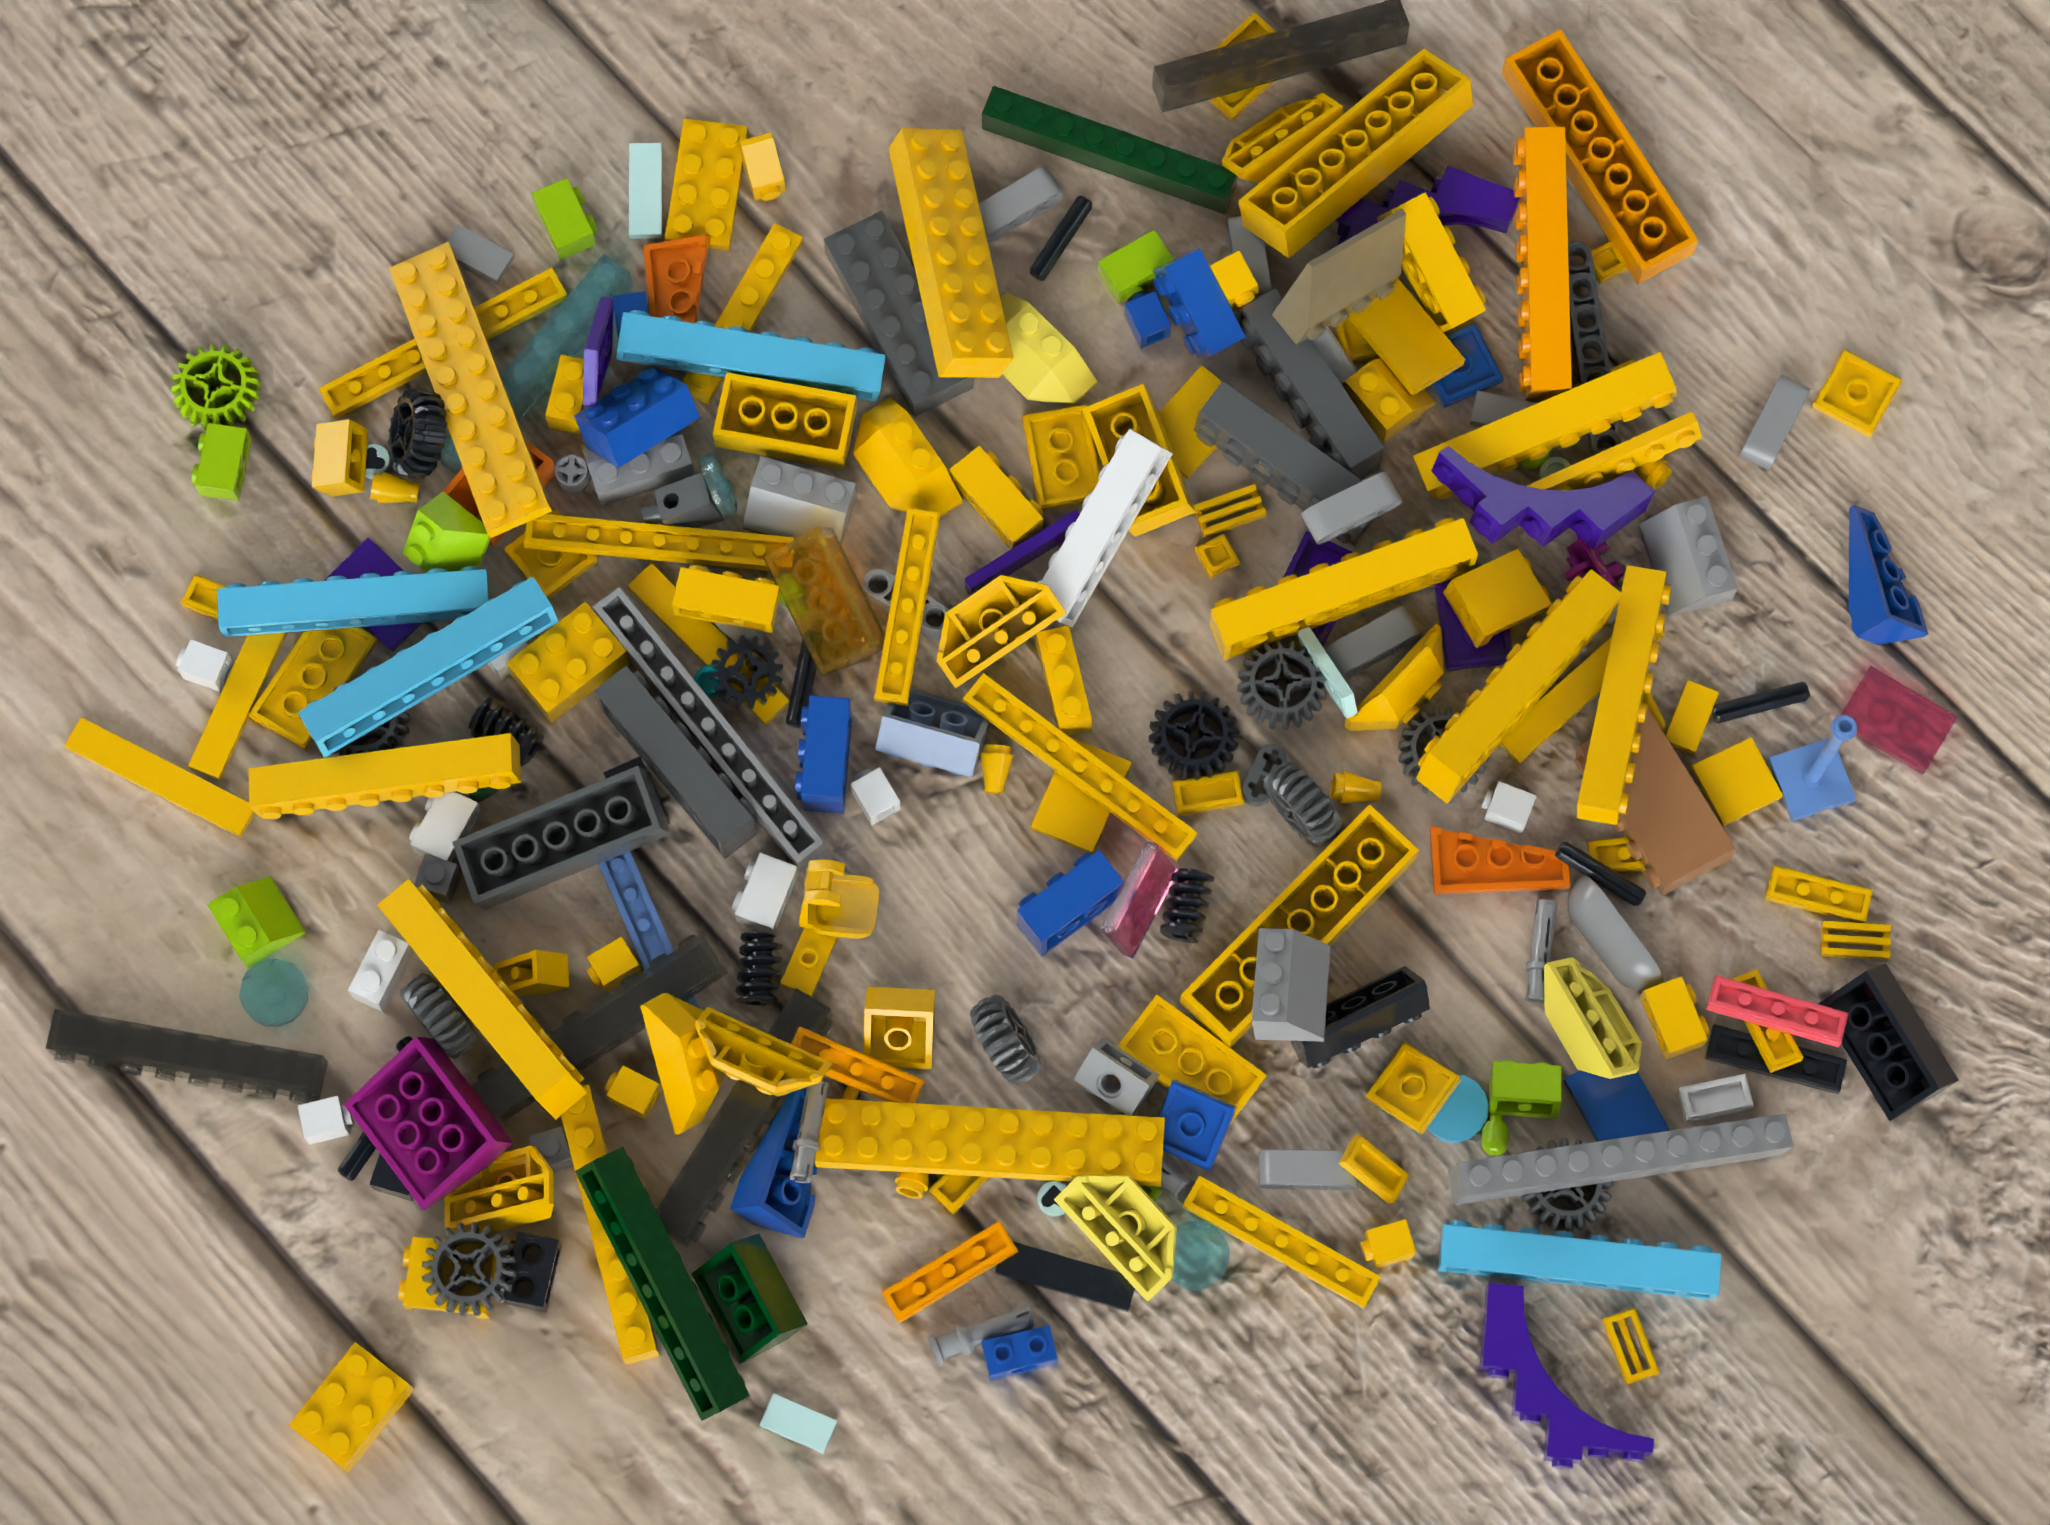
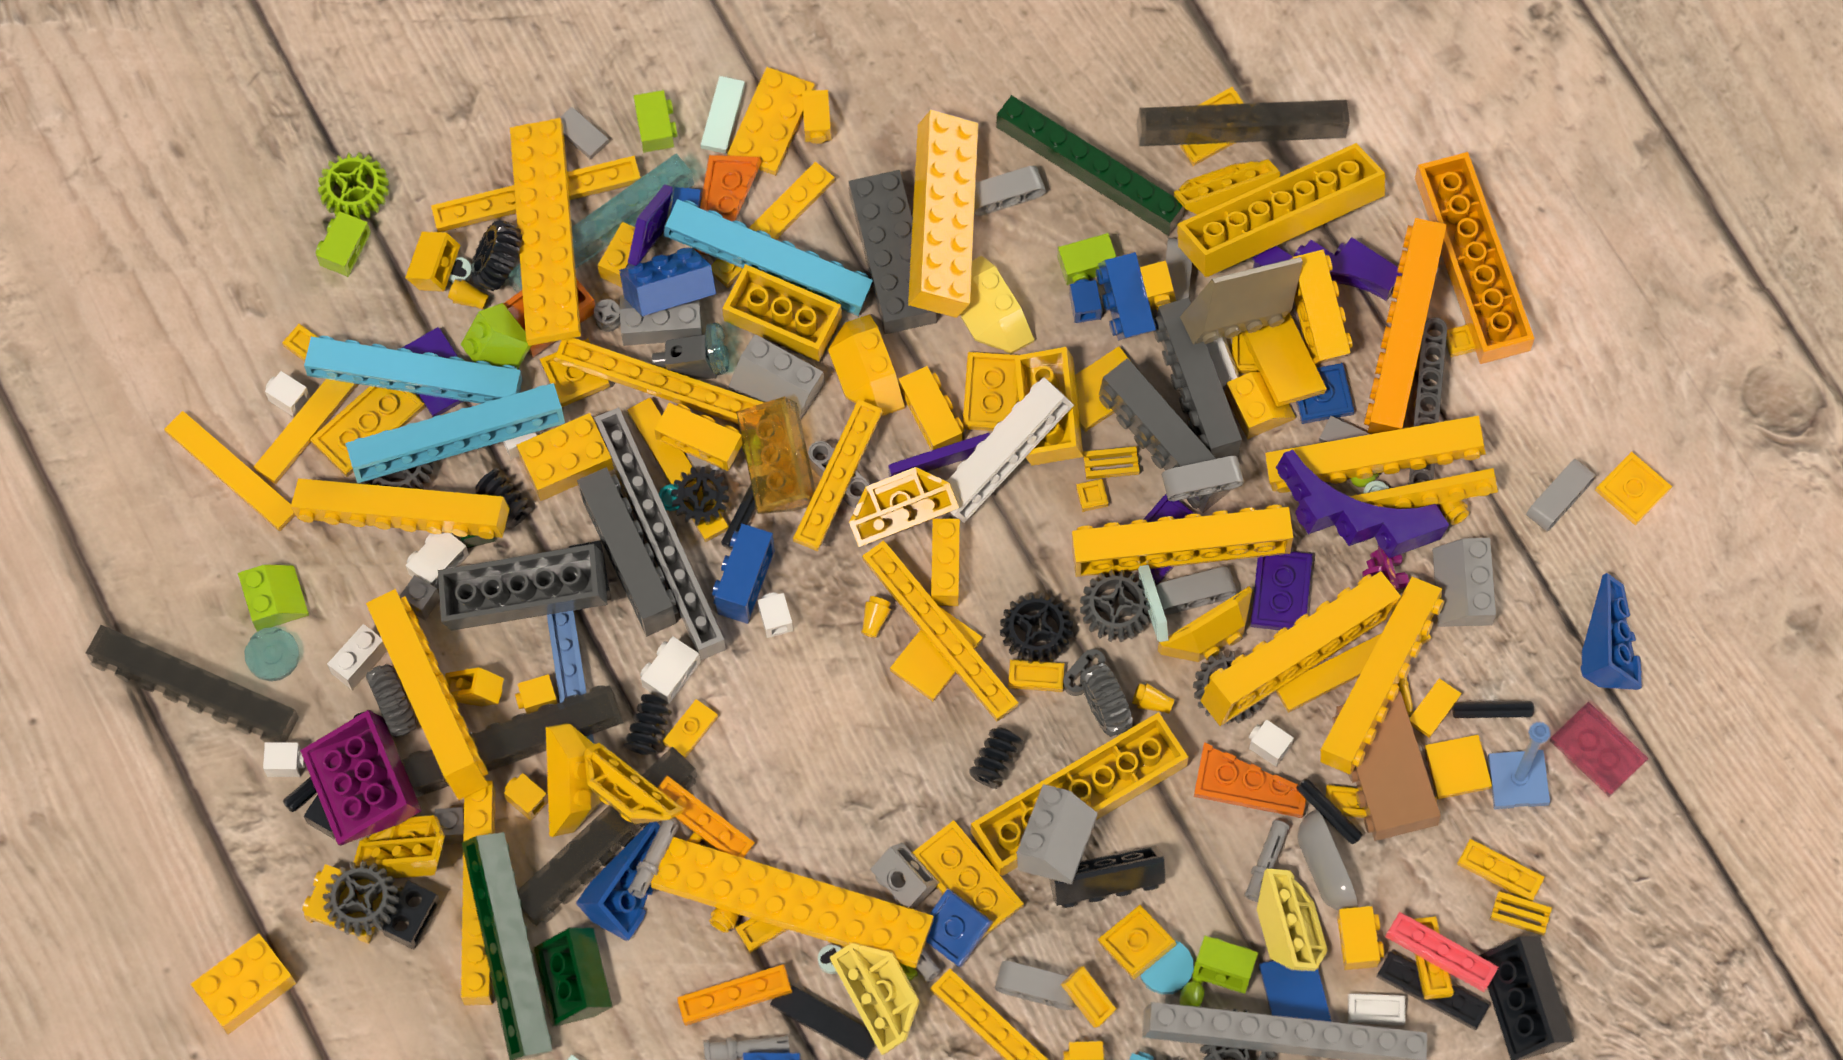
camera: 15 degrees right, 5 degrees down
yellow piece [799,859,879,939] -> none
yellow slope [864,986,936,1070] -> none
slope [875,689,991,777] -> none
dark grey gear [970,994,1042,1085] -> none
blue brick [1017,850,1124,957] -> none
black axle [1030,196,1092,281] -> none
clear pink tile [1101,840,1178,959] -> none
clear light blue tile [1171,1221,1229,1290] -> none
yellow panel [1443,549,1552,649] -> none

